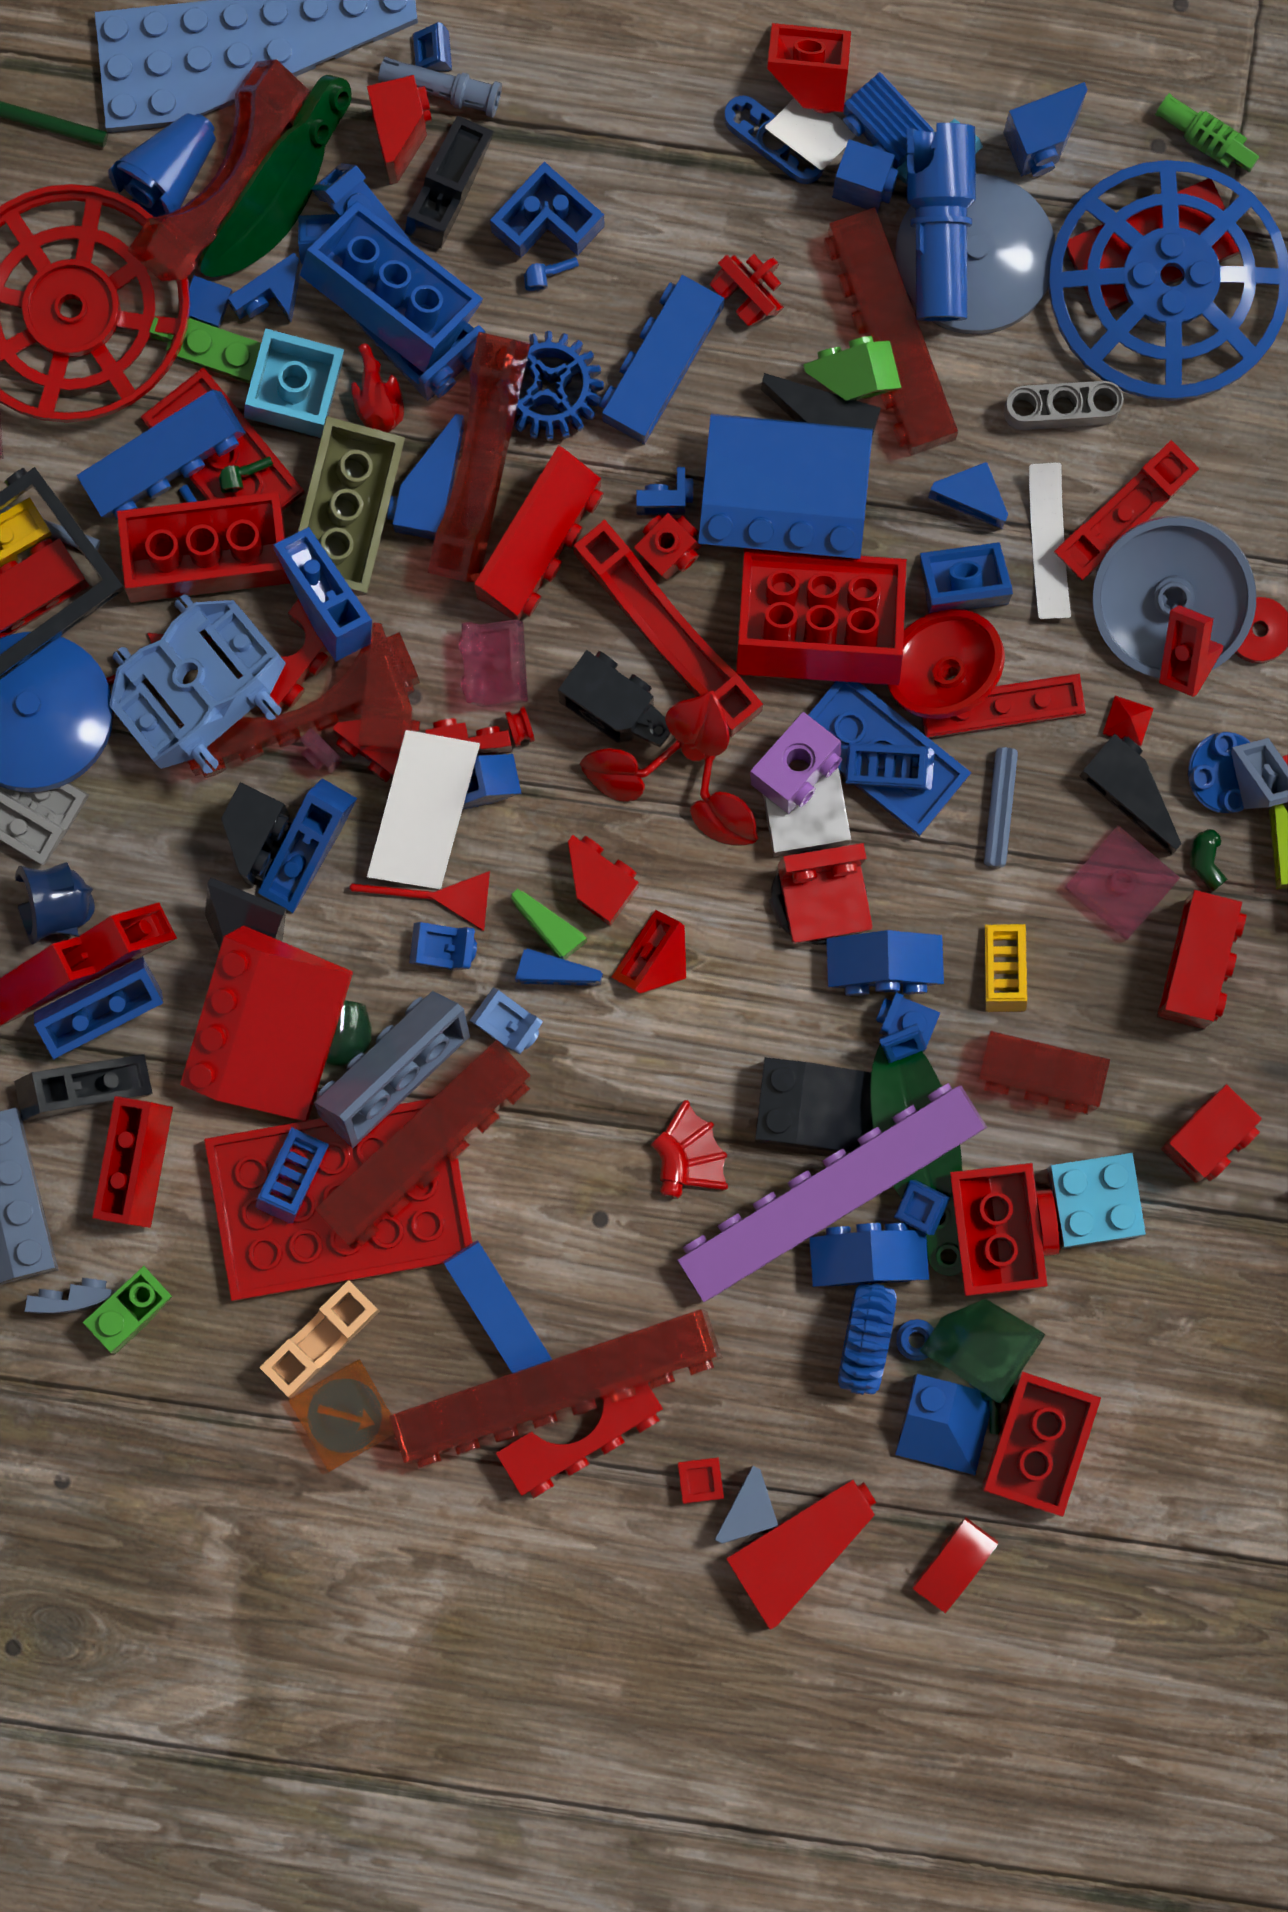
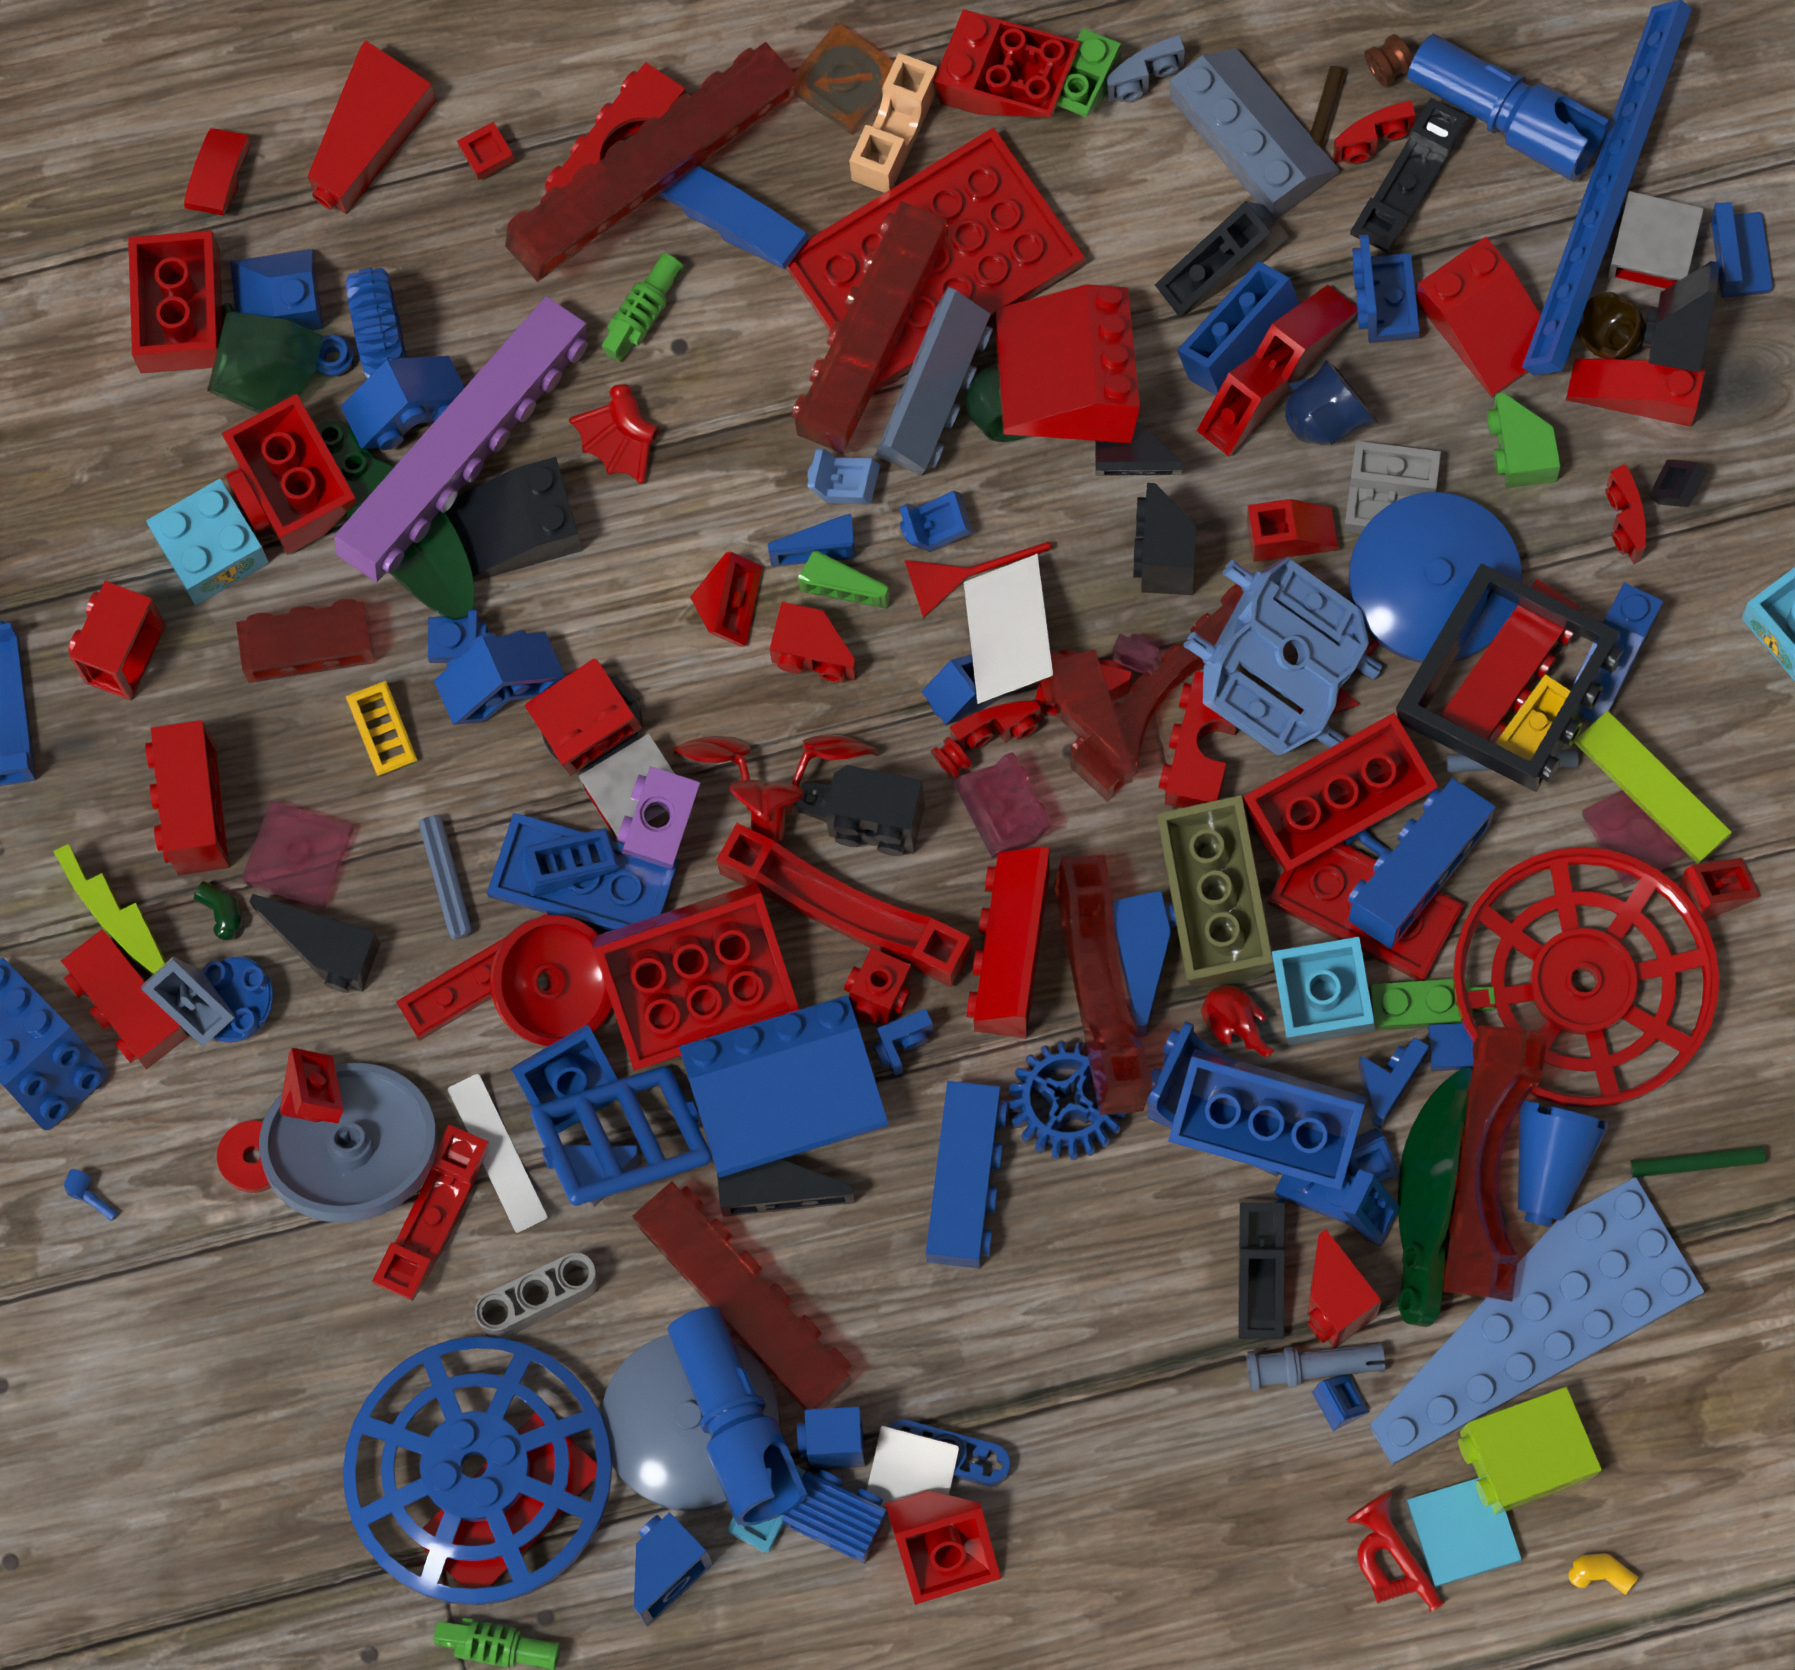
camera: 165 degrees right, 10 degrees down
red brick [92,1096,173,1228] -> none
dark green hand [219,456,273,494] -> none
blue slope [255,1127,329,1224] -> none
blue slope [258,778,357,913] -> none
blue slope [273,527,372,662] -> none
blue brick [490,161,605,258] -> none
blue hand [524,257,579,291] -> none
red hips [710,254,784,326] -> none
sand blue slope [714,1466,778,1544] -> none
bright green slope [803,336,901,401] -> none
blue slope [879,1023,927,1063] -> none
blue tile [894,1180,950,1235] -> none
red slope [1102,695,1154,747] -> none
none -> blue bar [530,1066,712,1206]
none -> bright green hinge [602,253,684,362]
none -> red slope [933,9,1081,117]
none -> red slope [1247,499,1338,562]

